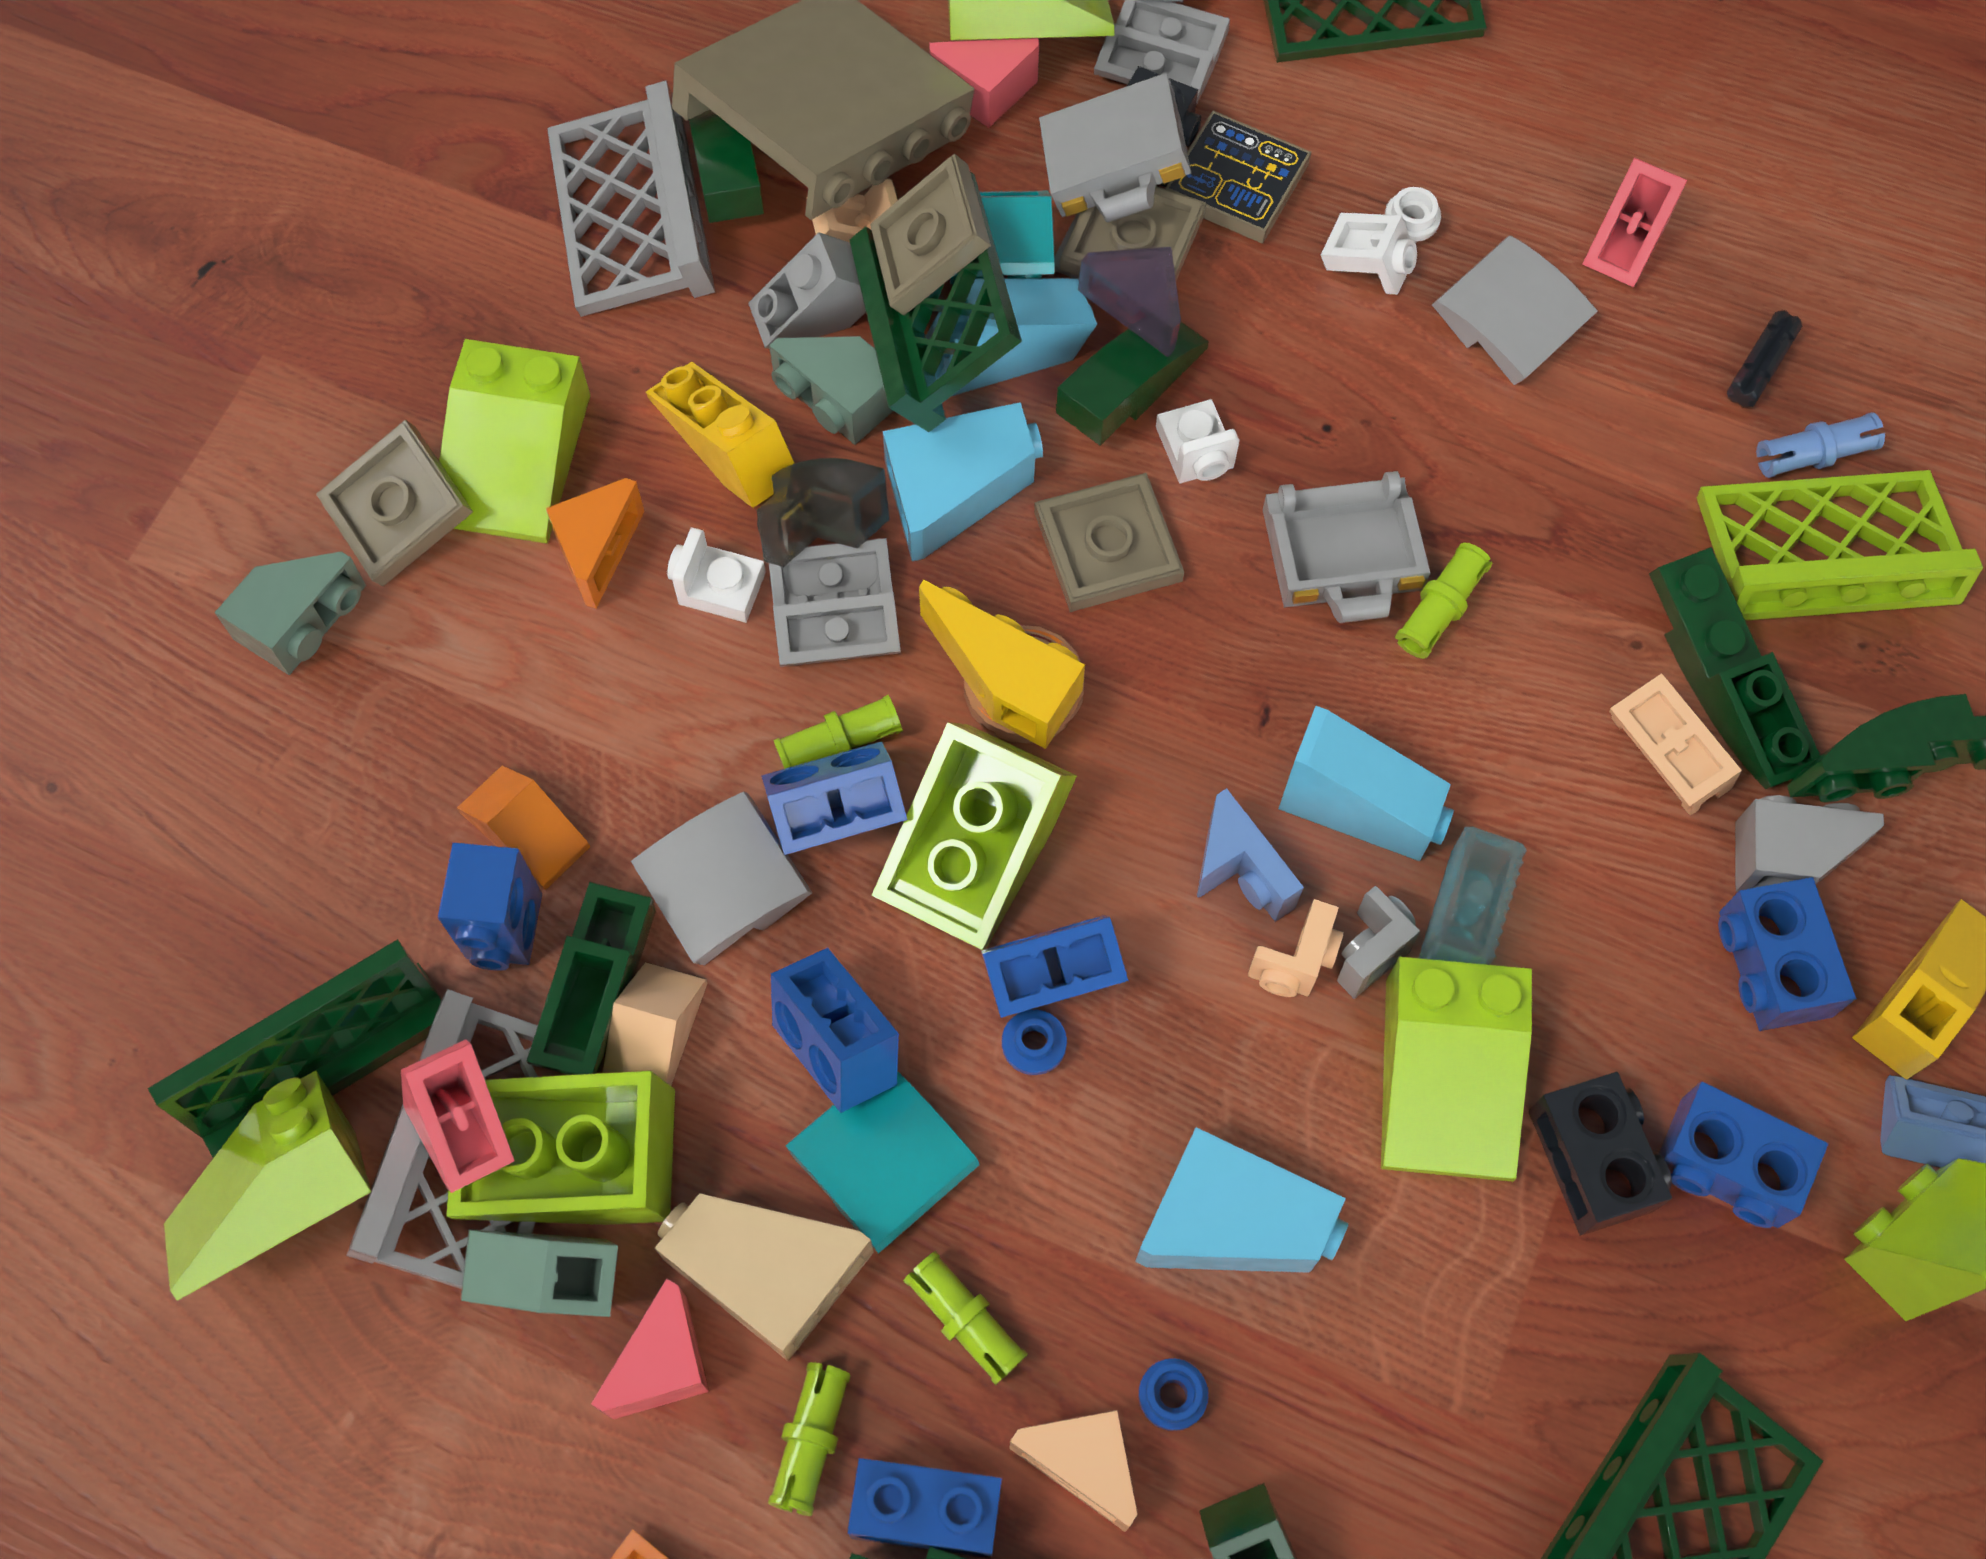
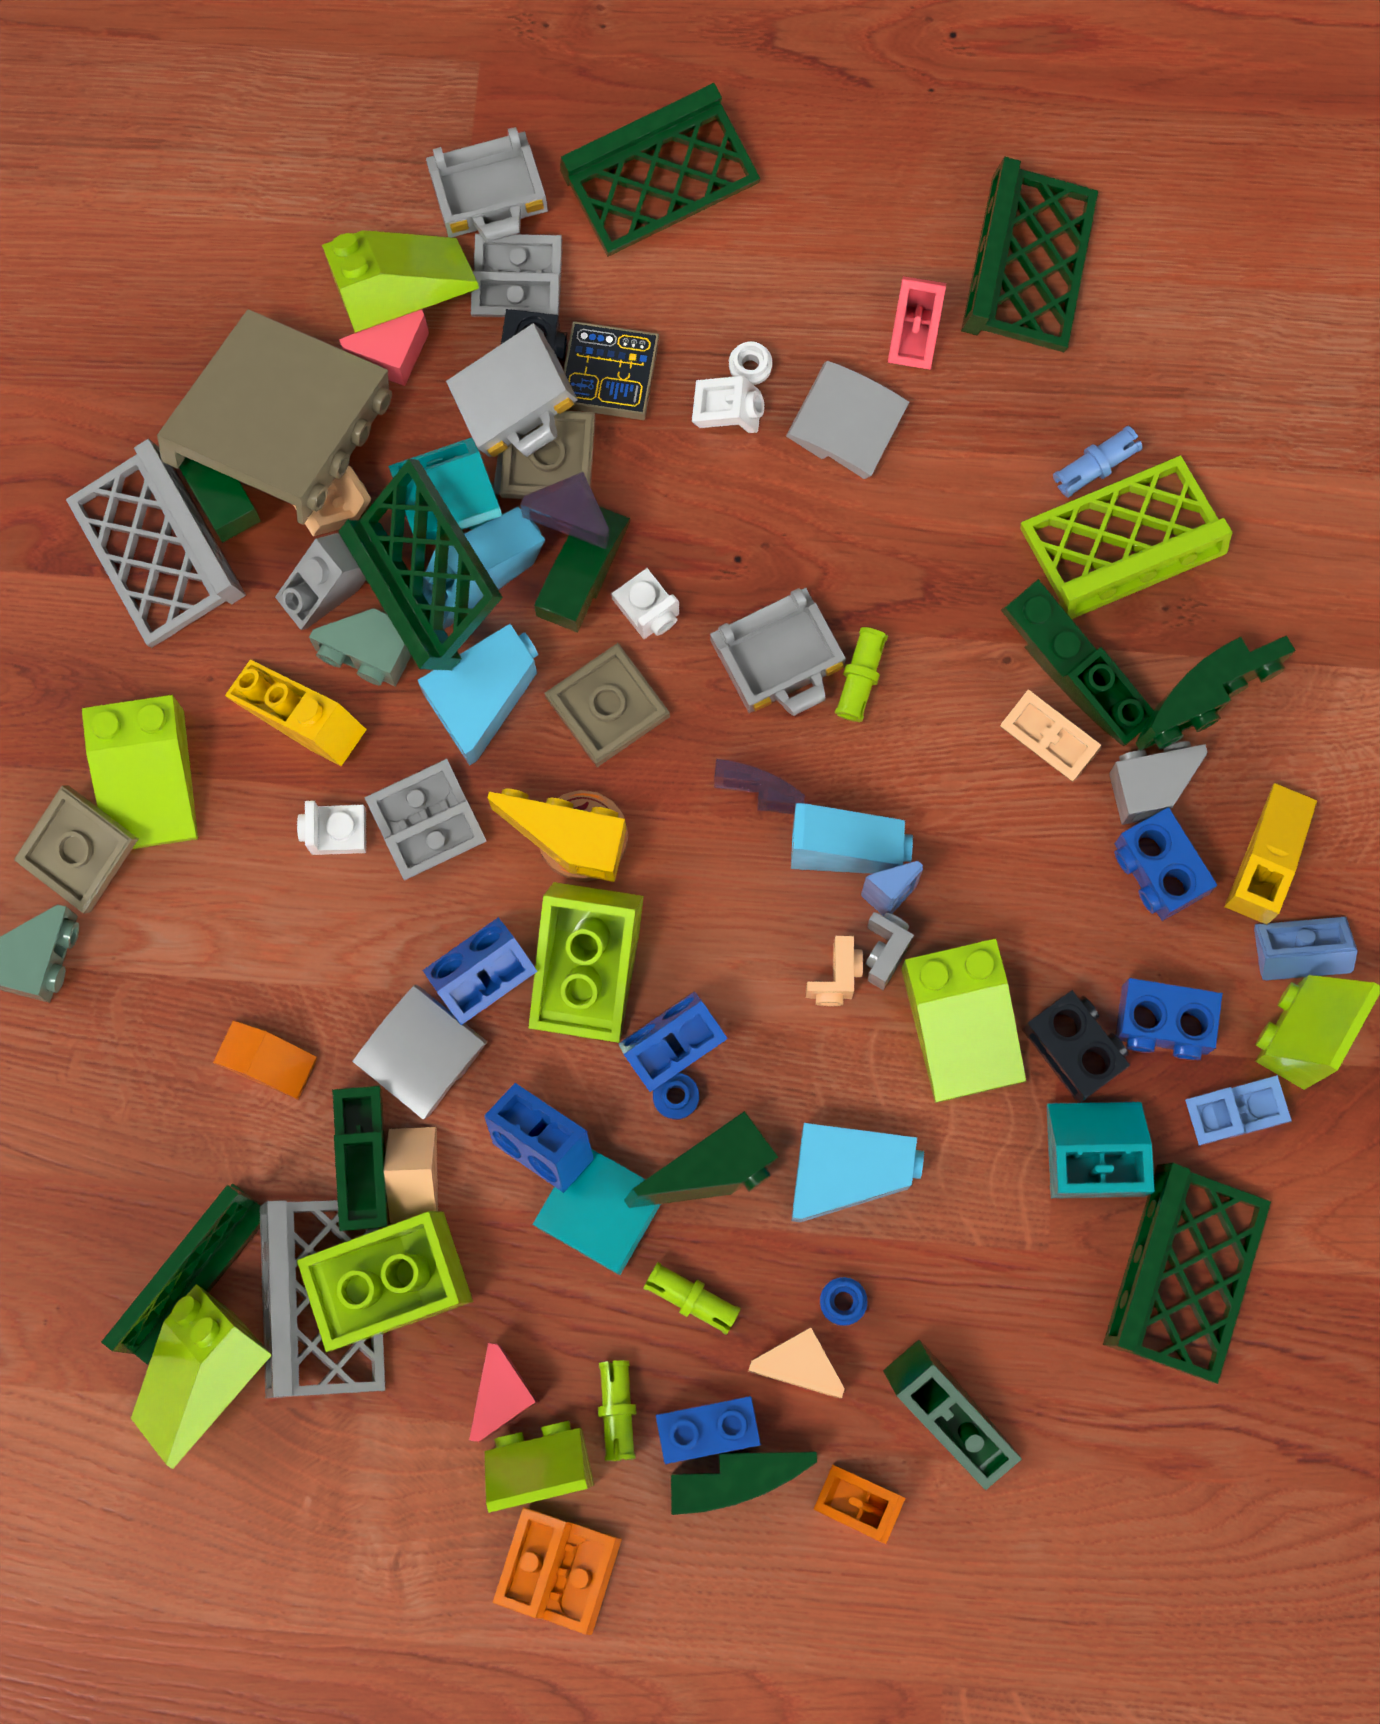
camera: 15 degrees left, 10 degrees up
coral slope [401,1039,515,1193] -> none
blue brick [438,843,543,971] -> none
sand green slope [460,1229,618,1317] -> none
orange slope [546,478,645,609] -> none
tan slope [655,1193,874,1361] -> none
clear smoke brick [757,458,889,567] -> none
lime pin [773,695,903,769] -> none
dark tan tile [870,154,991,315] -> none
medium blue slope [1197,788,1304,922] -> none
clear light blue brick [1419,827,1527,965] -> none
black axle [1727,310,1802,408] -> none
none -> lime slope [484,1421,594,1513]
none -> dark green slope [624,1111,778,1208]
none -> clear purple slope [714,759,805,814]
none -> medium blue slope [861,861,923,916]
none -> dark green fence [961,156,1098,352]
none -> teal slope [1046,1102,1155,1199]
none -> medium blue slope [1185,1075,1292,1146]

